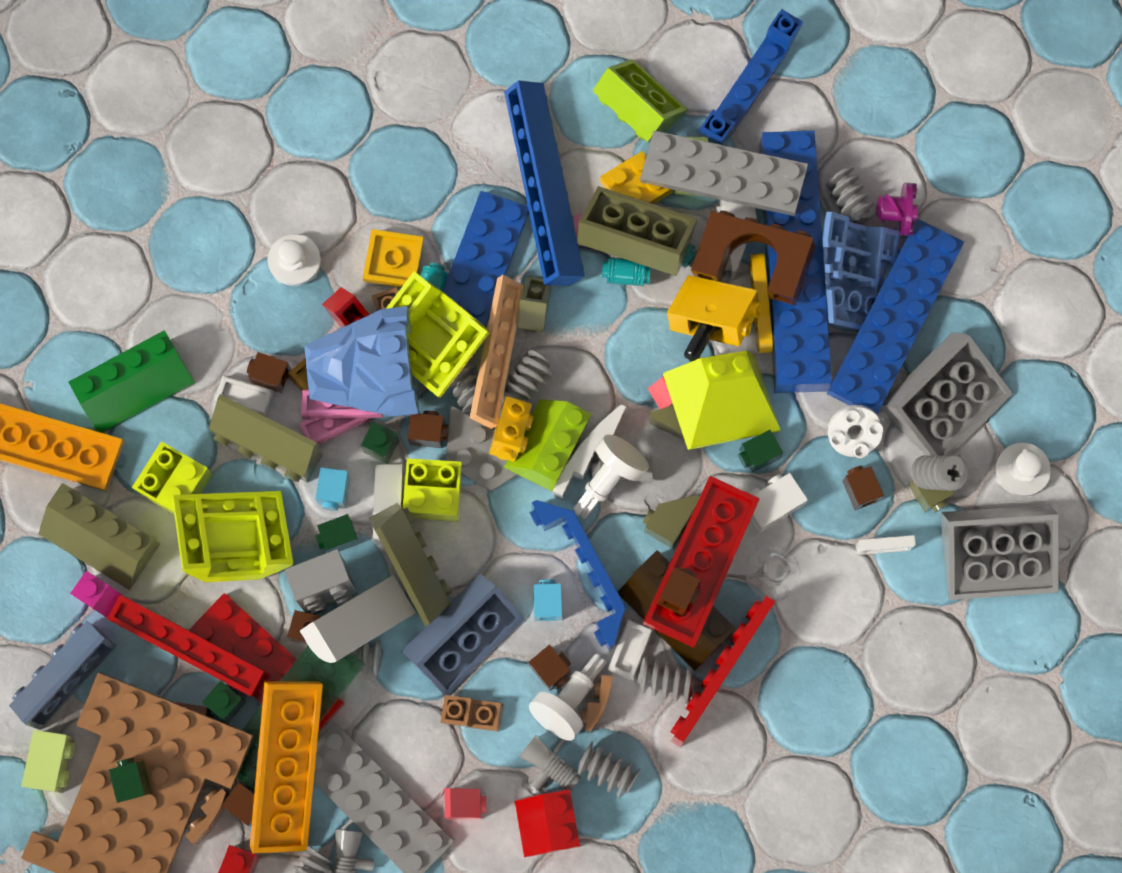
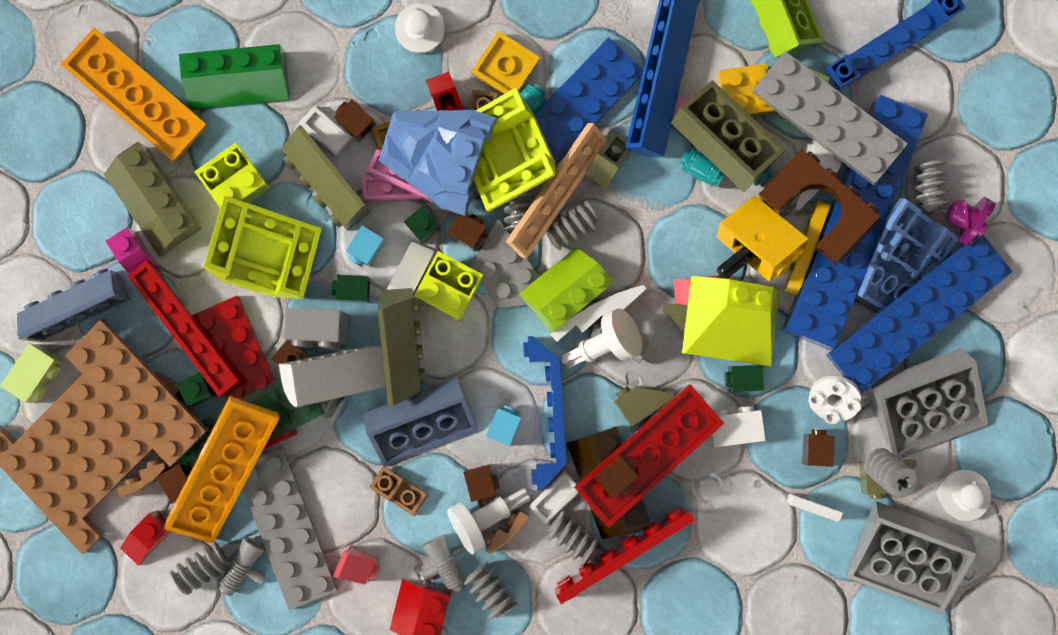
camera: 25 degrees right, 10 degrees up
dark green brick [109,757,152,803] -> none
yellow brick [489,396,534,462] -> none

